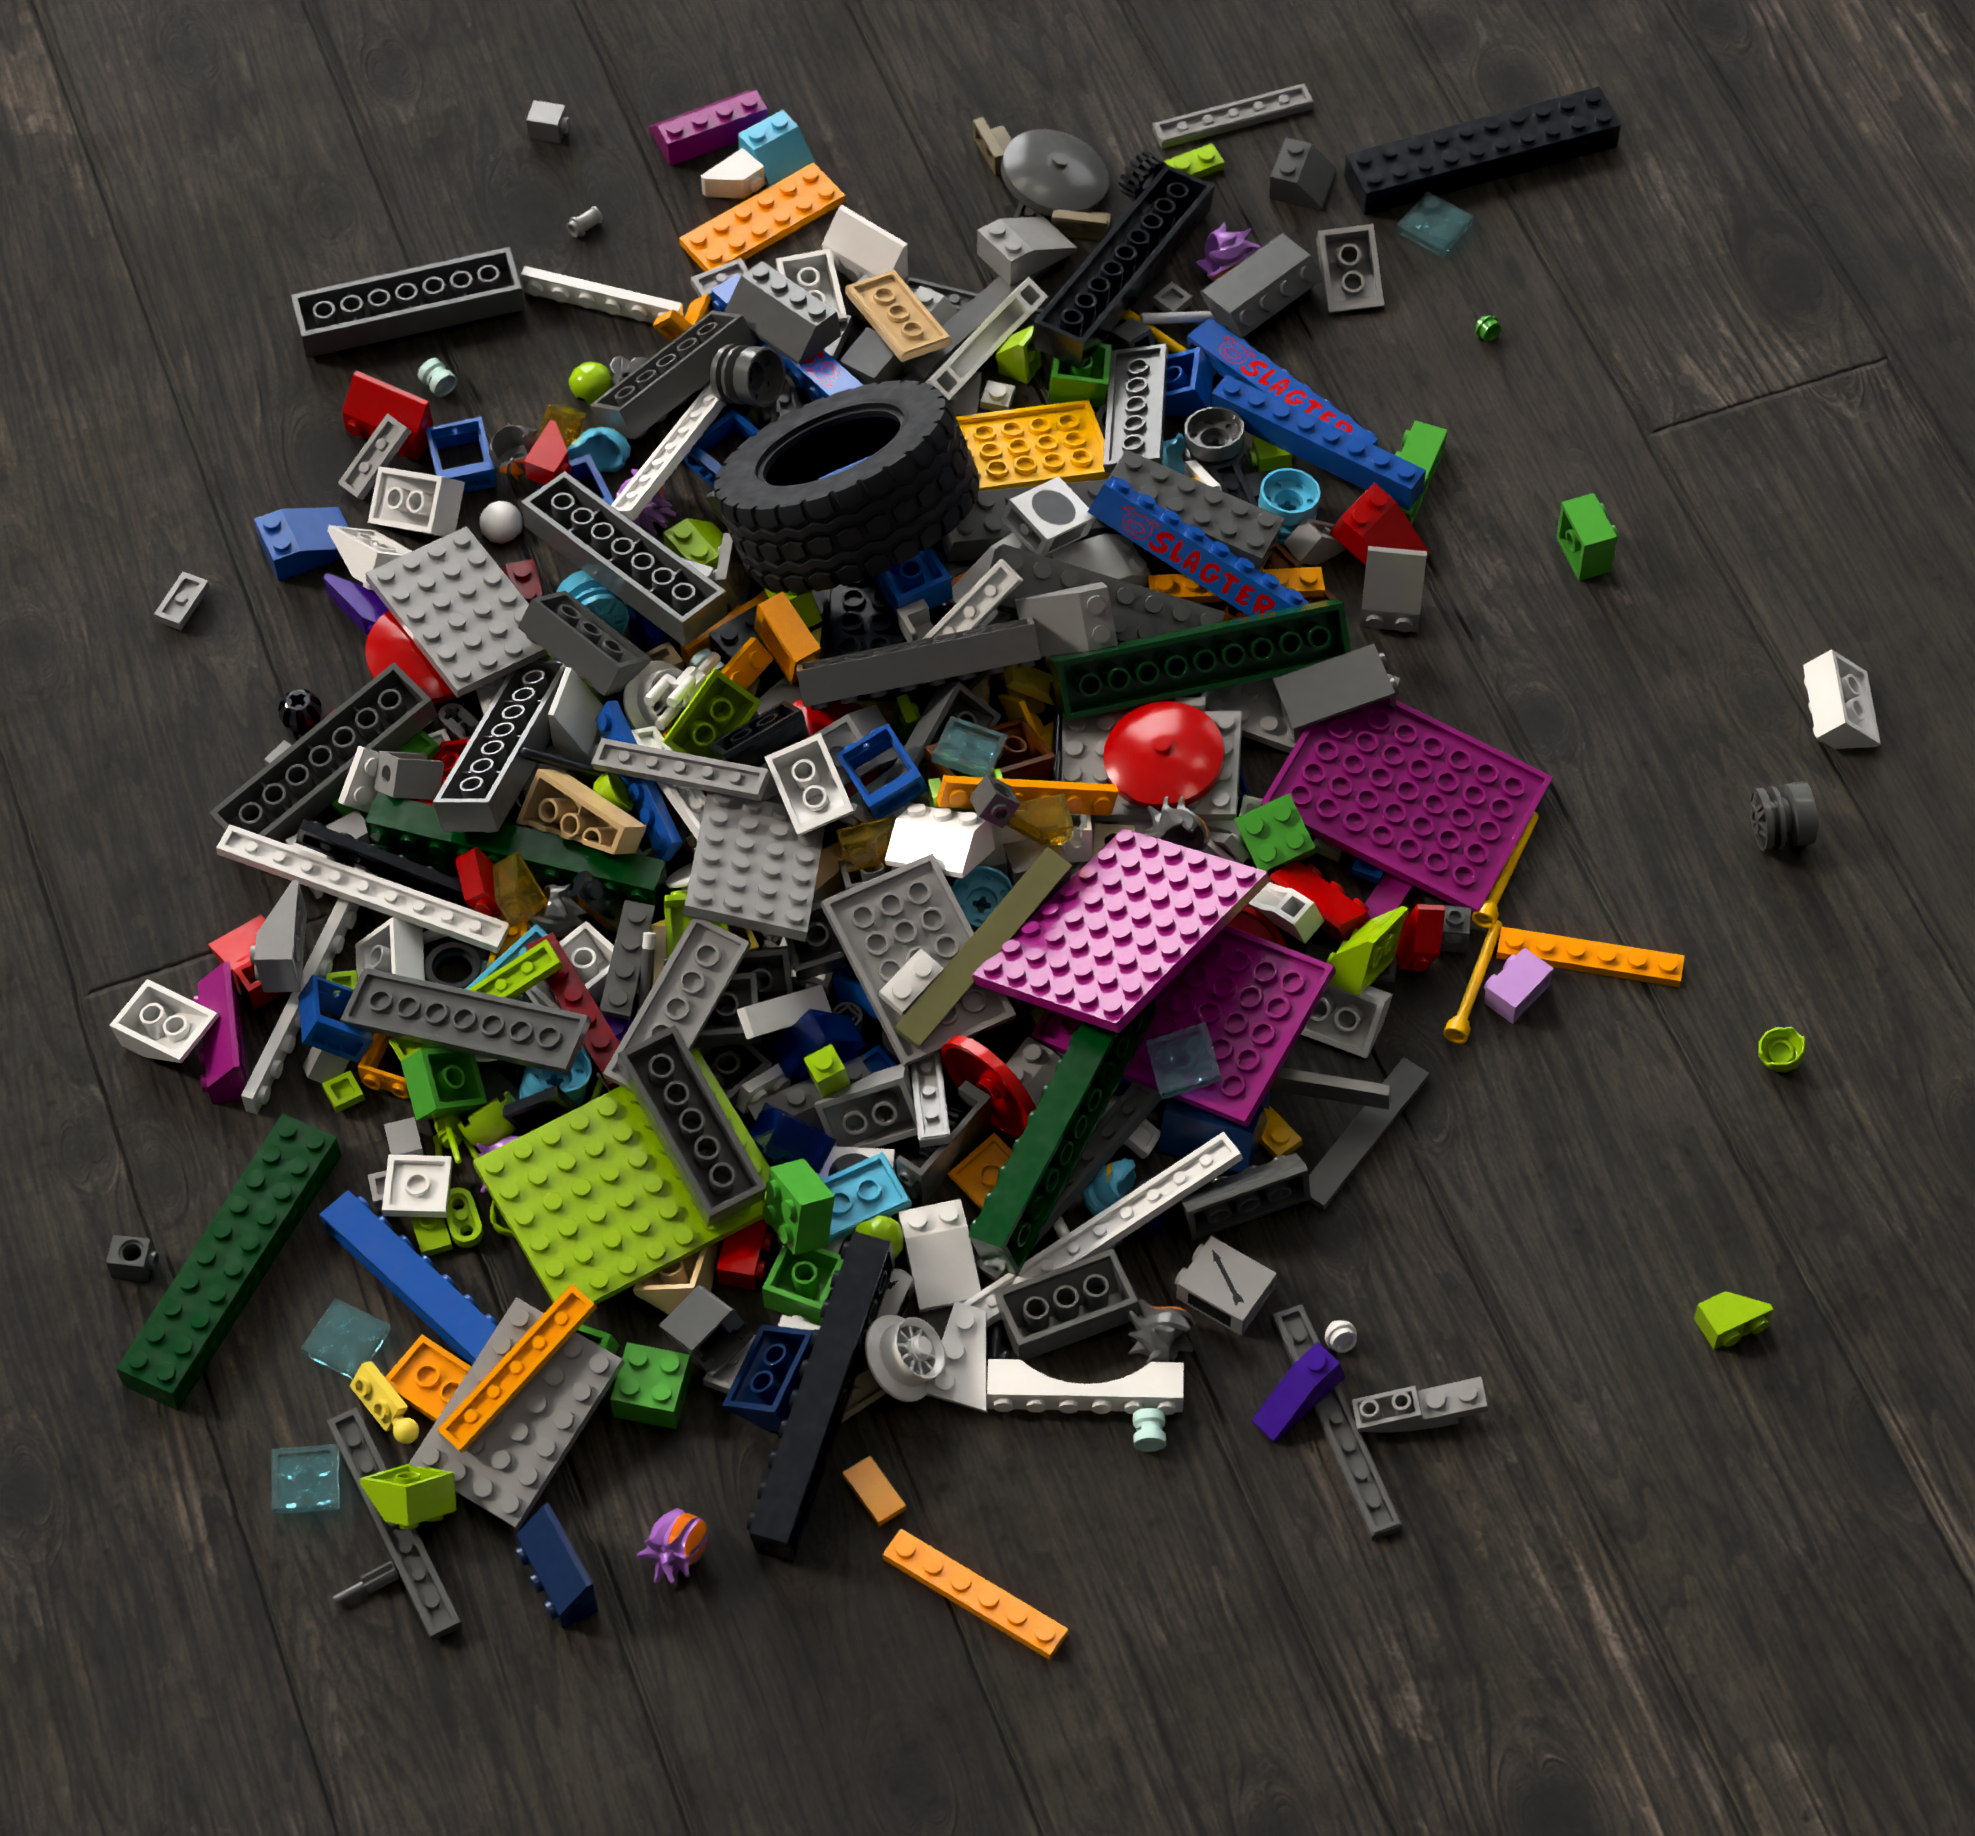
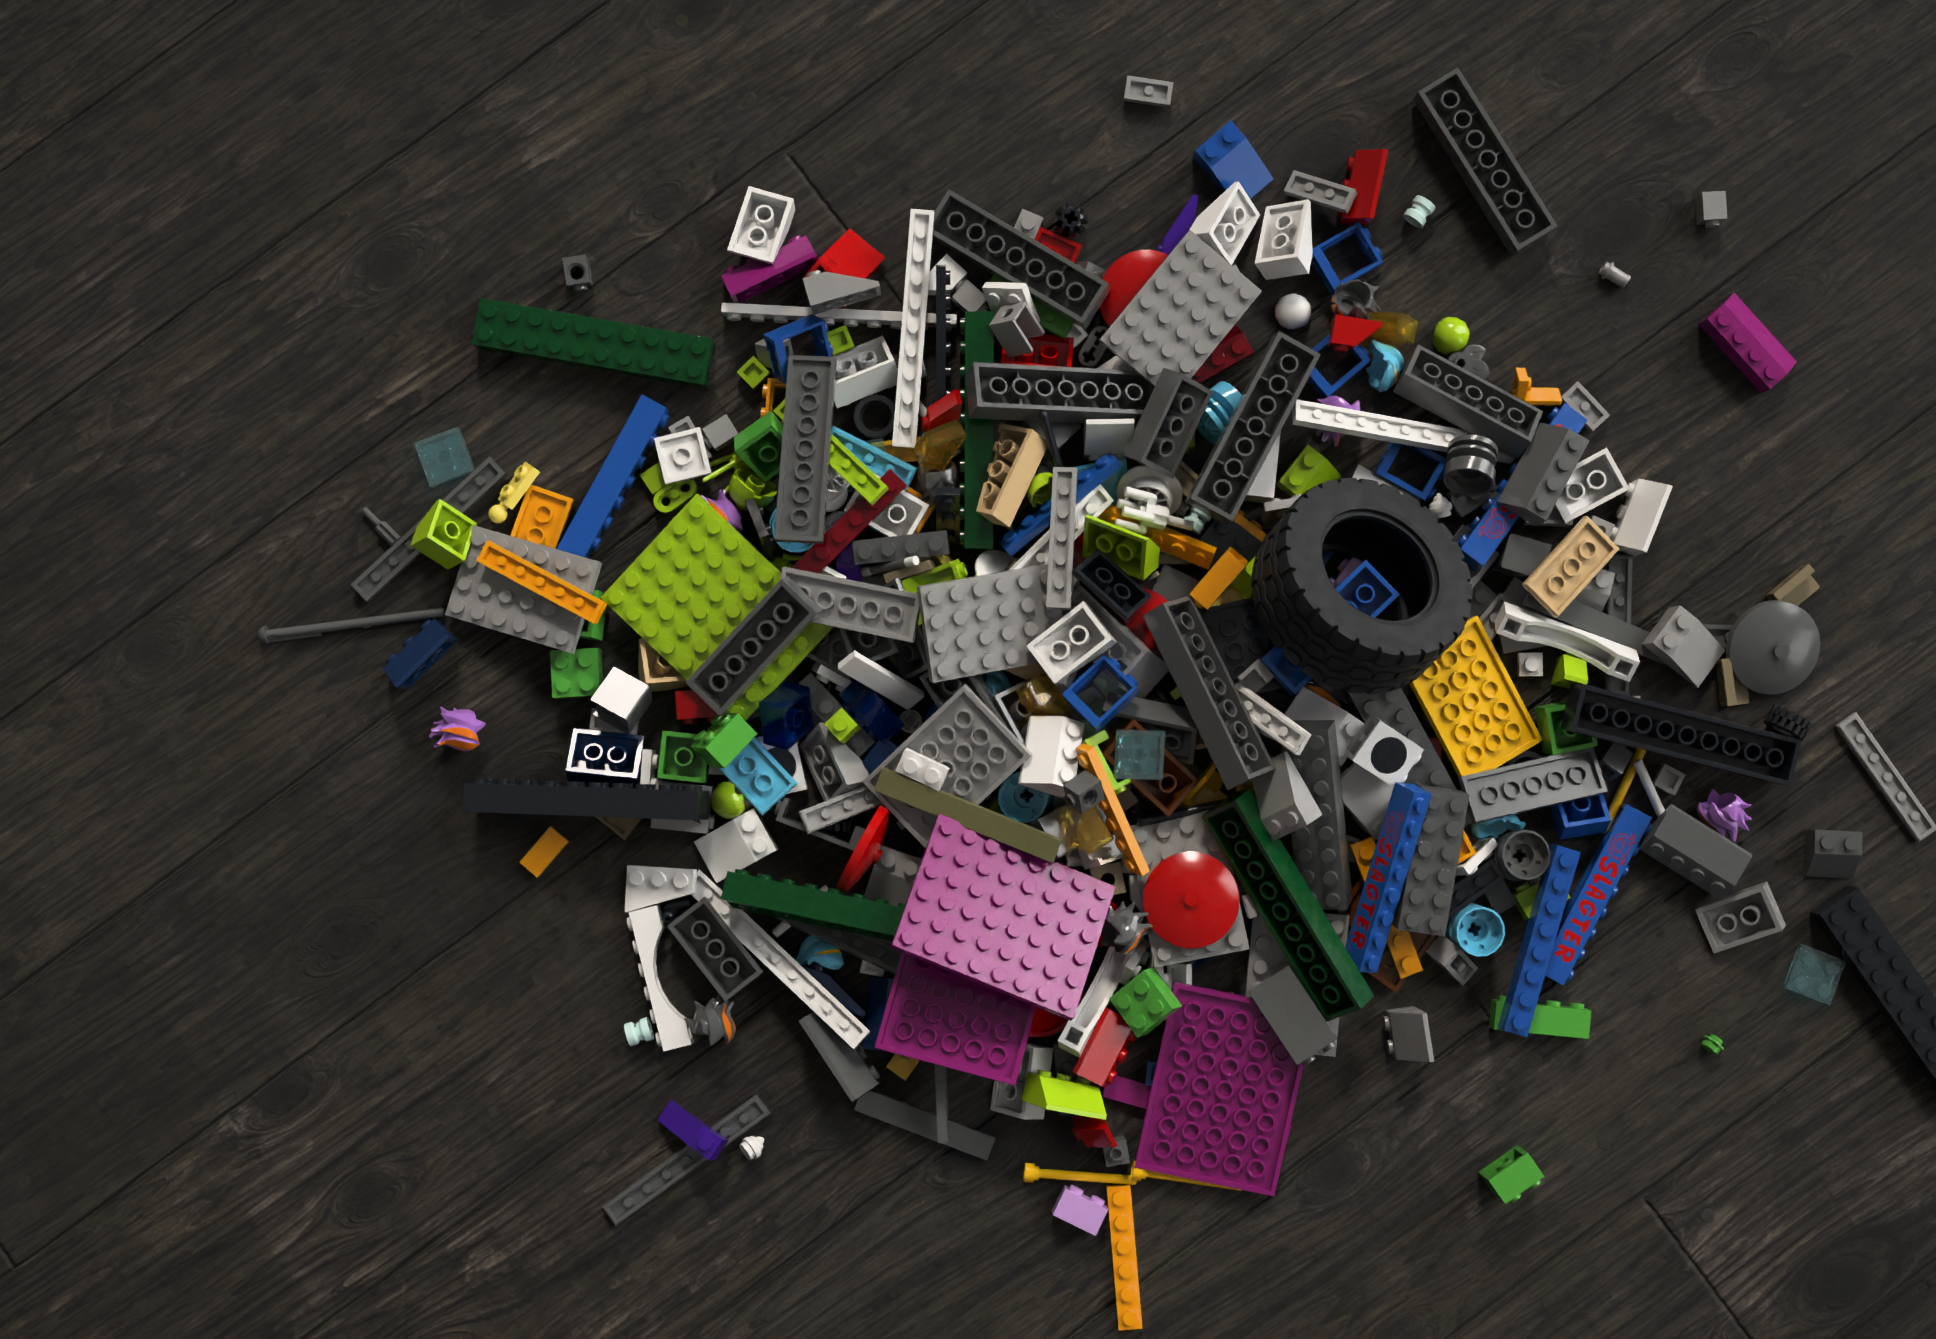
camera: 70 degrees right, 30 degrees up
clear light blue plate [301,1298,391,1379] -> none
white plate [521,266,683,323] -> none
light orange plate [679,162,846,272] -> none
white slope [701,148,765,199] -> none
medium azure slope [738,110,815,187] -> none
white piece [865,1315,945,1402] -> none
light orange plate [882,1529,1068,1660] -> none
light orange tile [947,1133,1013,1211] -> none
clear light blue plate [1146,1022,1223,1100] -> none
lime plate [1164,143,1225,178] -> none
light grey brick [1175,1236,1277,1336] -> none
red slope [1330,482,1430,565] -> none
light grey slope [1352,1377,1489,1432] -> none
none -> dark grey bar [258,608,445,644]

